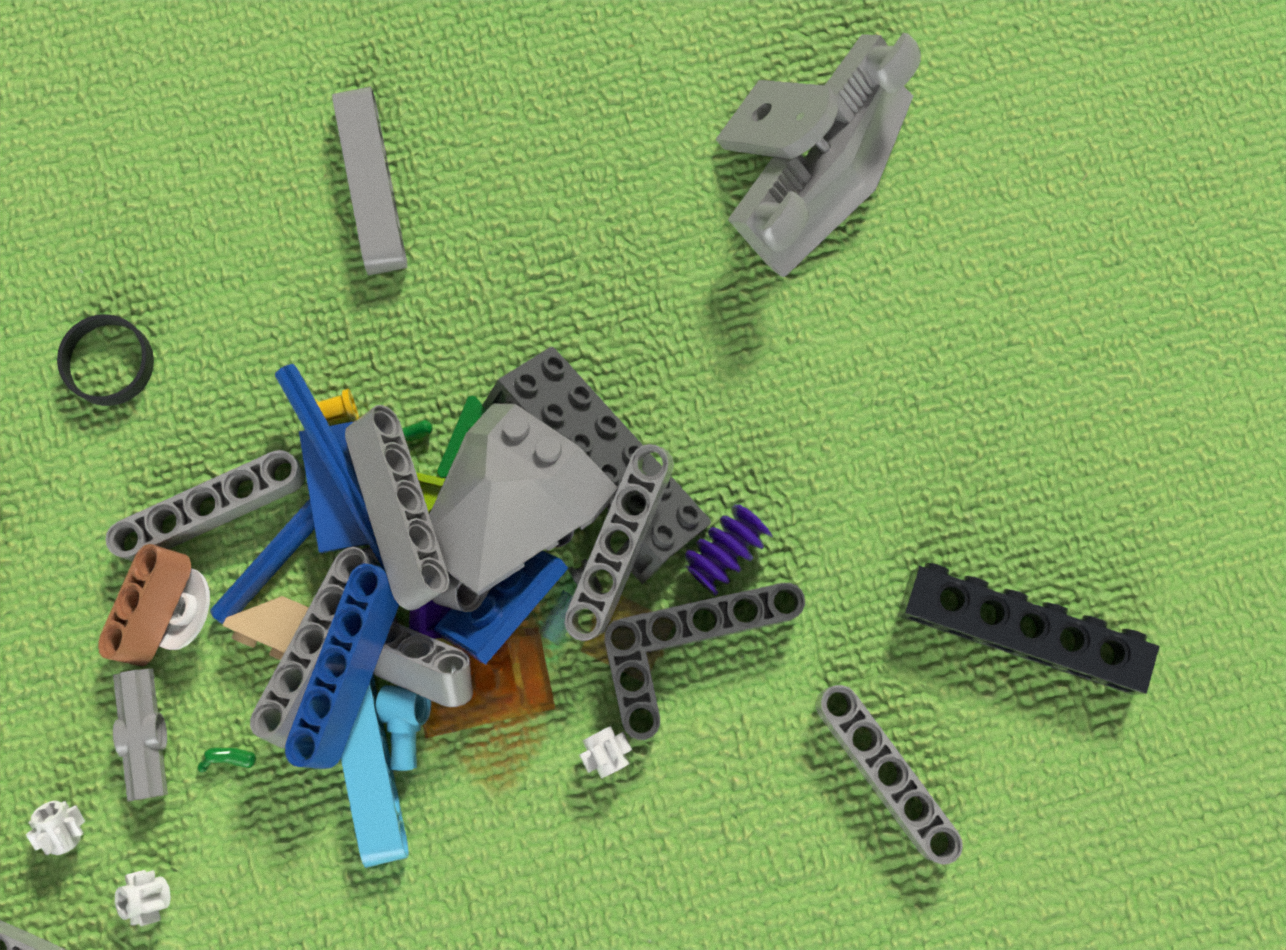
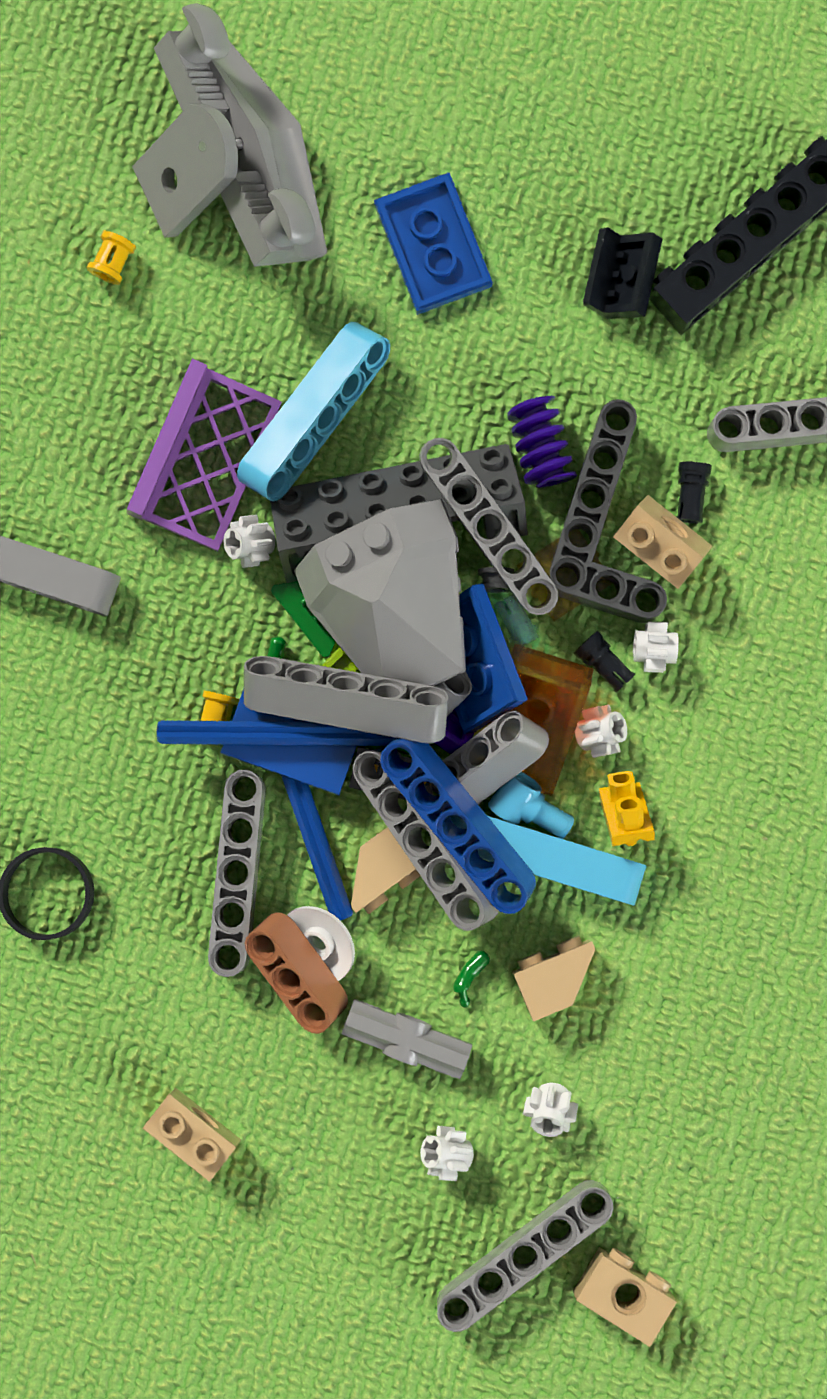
camera: 50 degrees left, 5 degrees up
none -> yellow bush [86,230,136,285]
none -> medium lavender fence [126,358,282,552]
none -> white gear [224,515,275,568]
none -> medium azure beam [237,322,390,501]
none -> blue tile [374,172,493,315]
none -> tan slope [512,936,595,1022]
none -> black pin [574,630,635,692]
none -> white gear [575,705,627,758]
none -> black bracket [583,227,663,319]
none -> yellow hips [599,771,655,846]
none -> tan brick [613,495,712,589]
none -> black pin [676,461,712,524]

